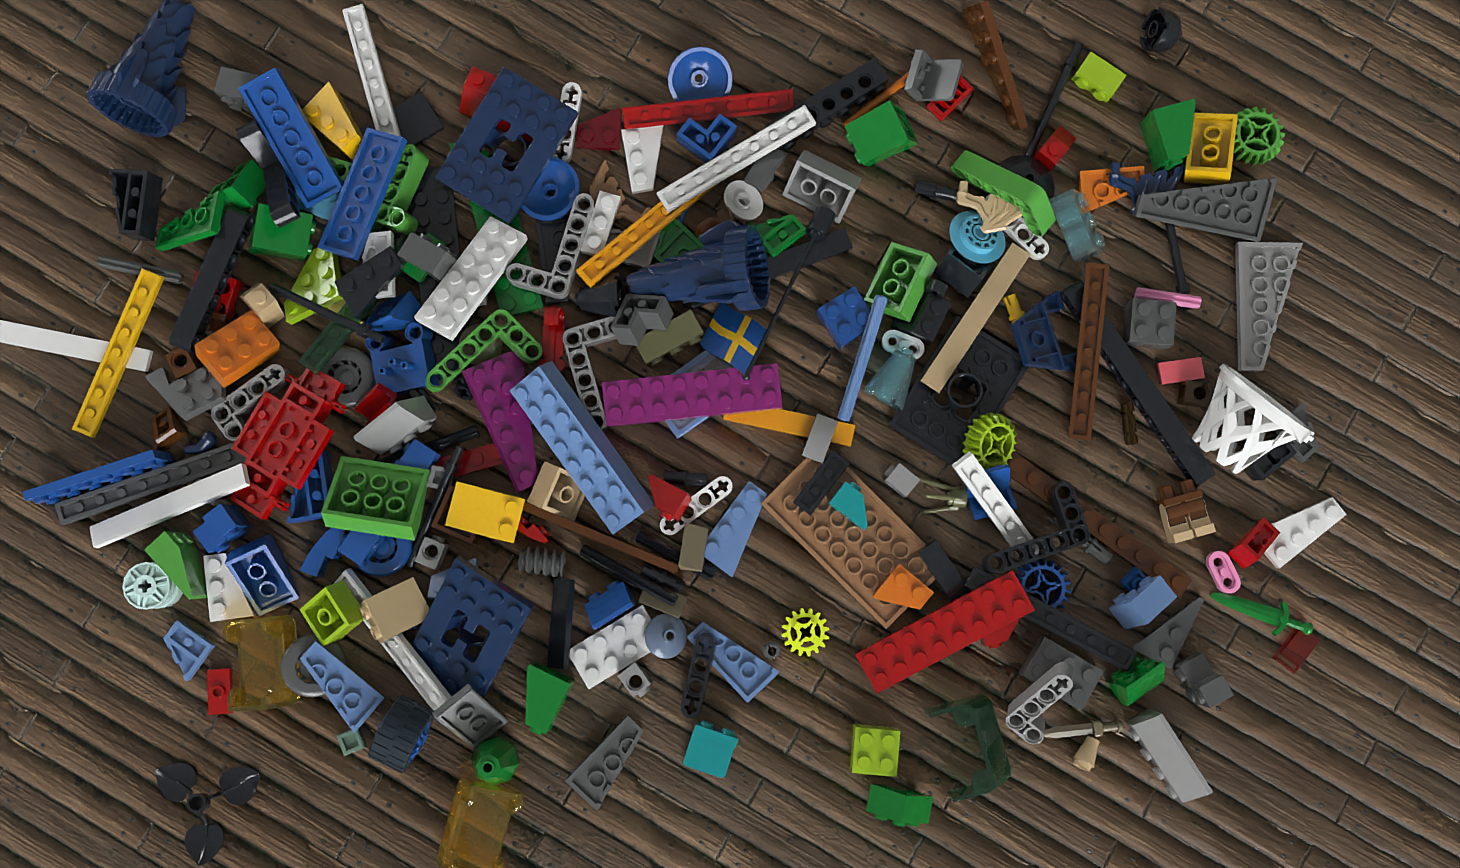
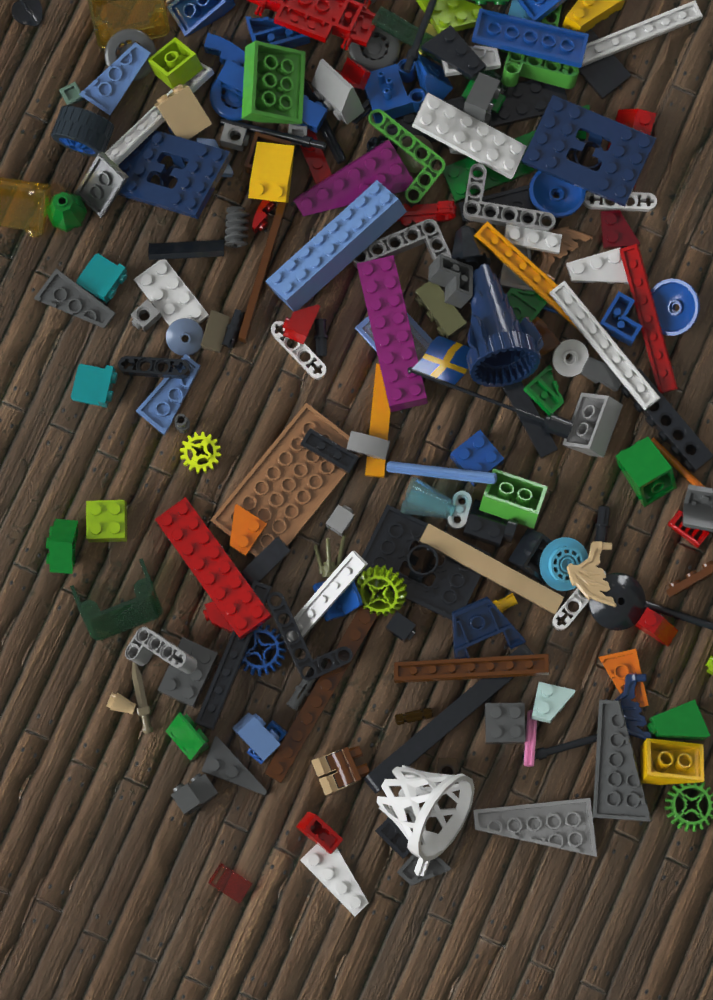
camera: 90 degrees right, 5 degrees down
green slope [525,661,575,735] -> none
tan slope [527,461,585,521] -> none
black axle [580,545,678,606] -> none
blue slope [585,580,638,630] -> none
black axle [635,531,715,580] -> none
dark tan slope [679,523,709,572] -> none
medium blue wing [704,481,767,577] -> none
teal slope [828,481,868,530] -> none
bright green beam [950,150,1056,237] -> none
clear light blue brick [1049,188,1106,262] -> none
light grey slope [1126,708,1213,803] -> none
coral tile [1156,357,1205,385] -> none
bright pink plate [1206,551,1241,593] -> none
green sword [1210,592,1313,636] -> none
none -> teal bracket [76,253,127,303]
none -> black brick [386,611,417,643]
none -> light aqua wing [531,682,575,723]

